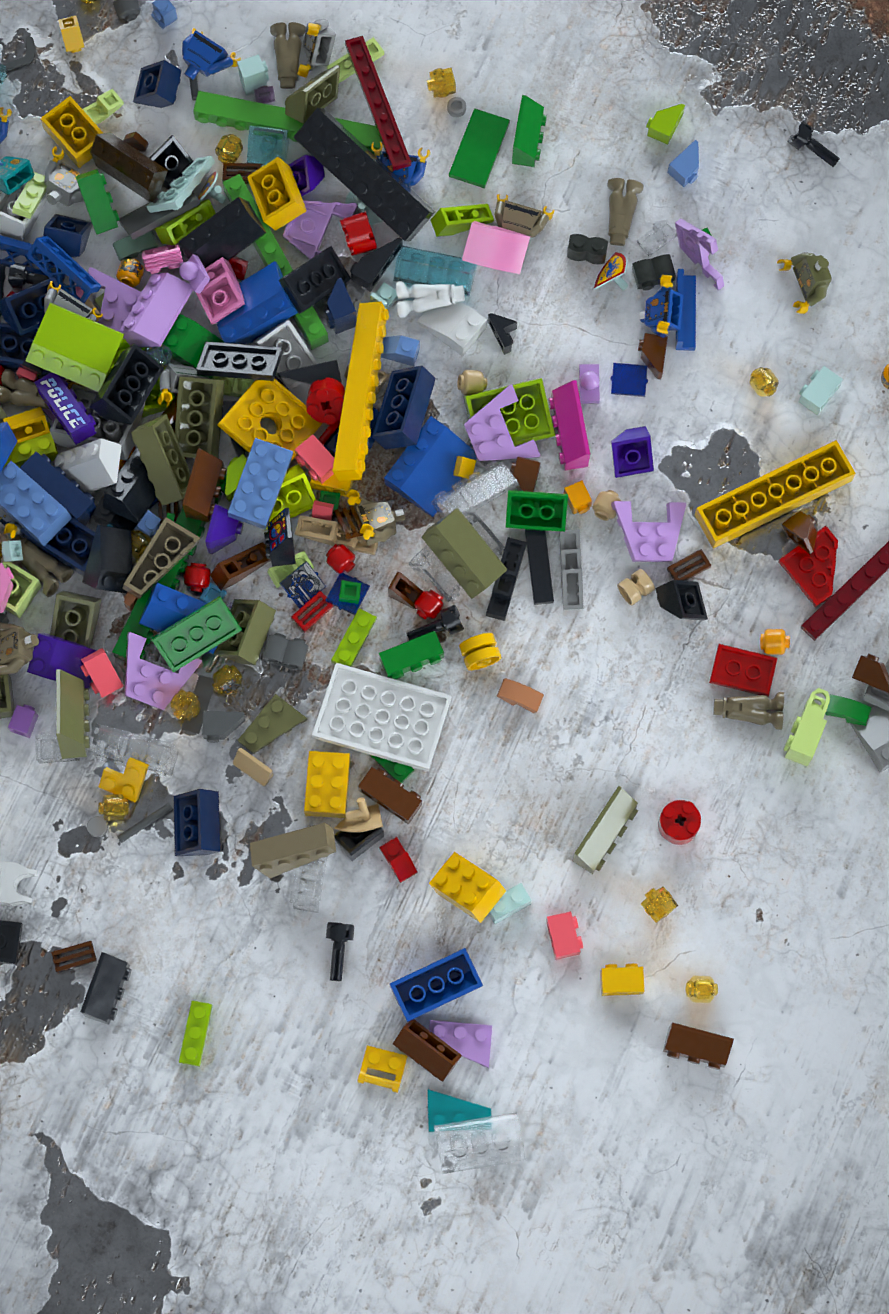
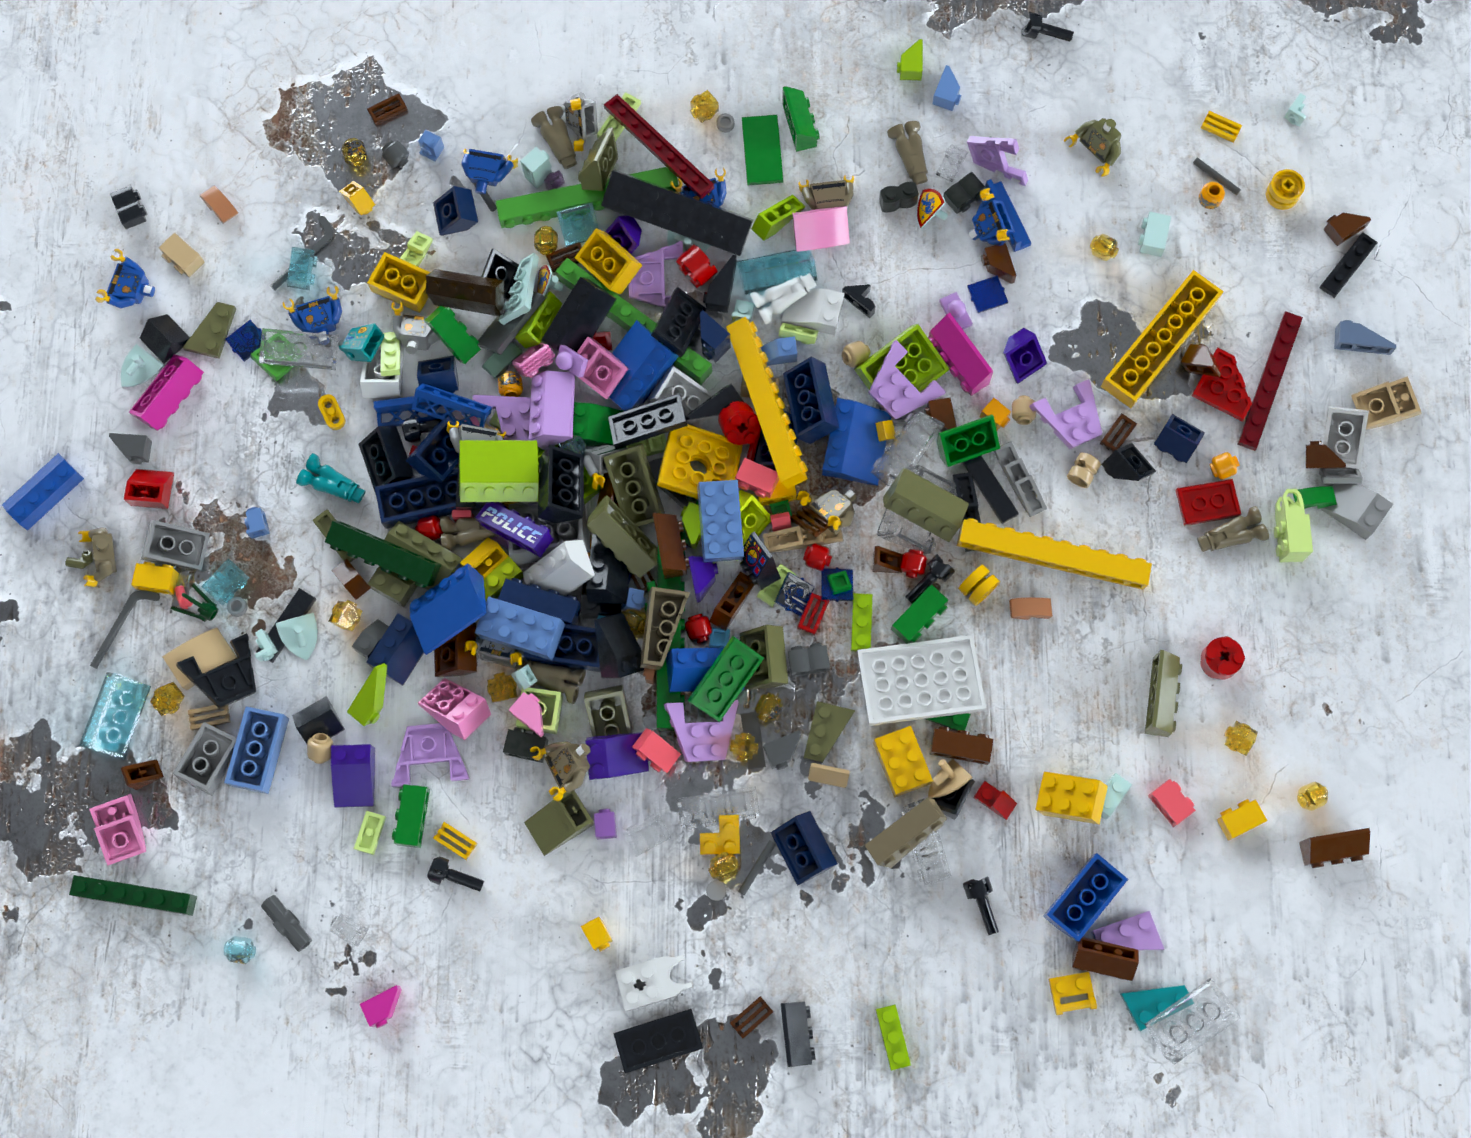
camera: 20 degrees left, 0 degrees up
olive slope [56,669,90,759] -> none
reddish brown tile [123,131,149,152] -> none
none -> yellowish green plate [778,323,819,344]
none -> yellow brick [956,518,1152,590]
none -> dark blue slope [1154,414,1205,464]

